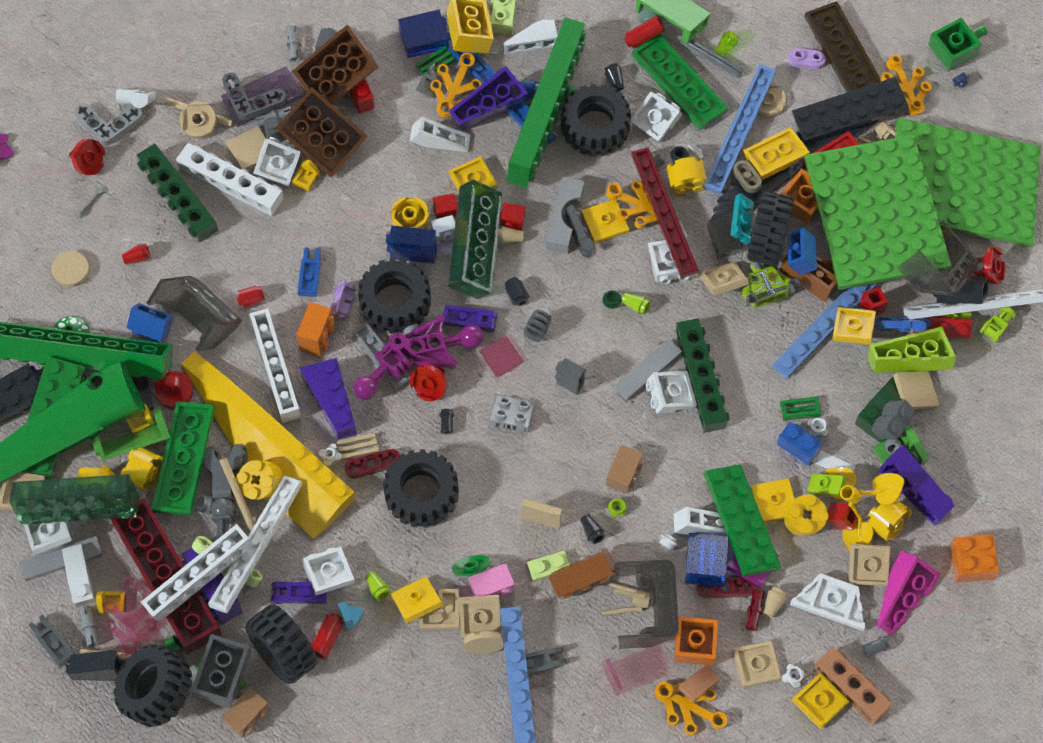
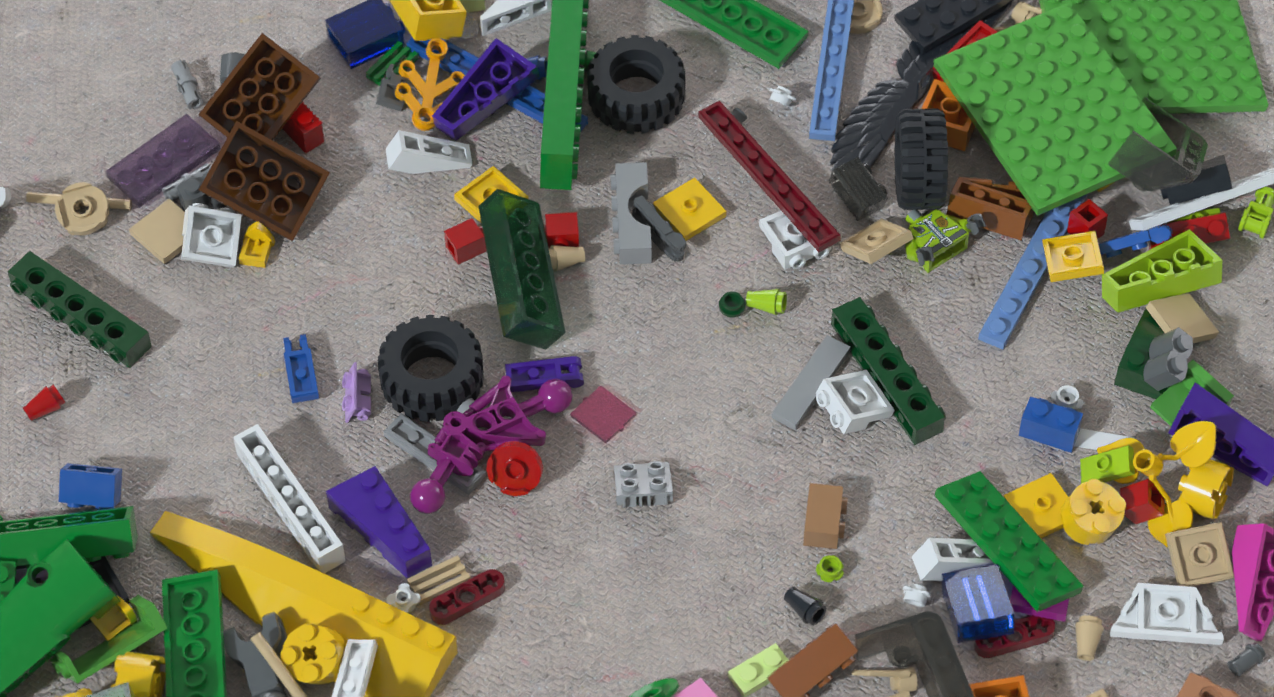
camera: 15 degrees left, 10 degrees down
clear smoke windscreen [146,276,242,351] -> none
red tile [155,371,194,409] -> none
white brick [176,143,284,216] -> none
dark grey beam [222,72,287,120] -> none
red brick [236,285,265,308] -> none
orange brick [296,302,336,357] -> none
black tyre [383,449,459,528] -> none
clear blue brick [386,225,437,264] -> none
yellow brick [391,197,429,241] -> none
white brick [431,215,460,245] -> none
black pin [439,409,454,434] -> none
black brick [505,277,530,306] -> none
tan tile [522,499,562,529] -> none
dark grey gear [523,309,552,342] -> none
dark grey brick [555,358,586,395] -> none
black cone [604,63,625,92] -> none
light orange plant [606,180,657,229] -> none
white plate [631,92,682,143] -> none
yellow brick [666,157,707,195] -> none
black cone [670,146,689,165] -> none
teal plate [731,193,754,244] -> none
dark tan plate [733,160,762,193] -> none
yellow plate [743,127,810,180] -> none
dark red pin [745,589,765,631] -> none
green tile [780,396,822,421] -> none
blue brick [787,228,817,275] -> none
light grey hinge [885,438,901,454] -> none
red tile [969,247,1006,285] -> none

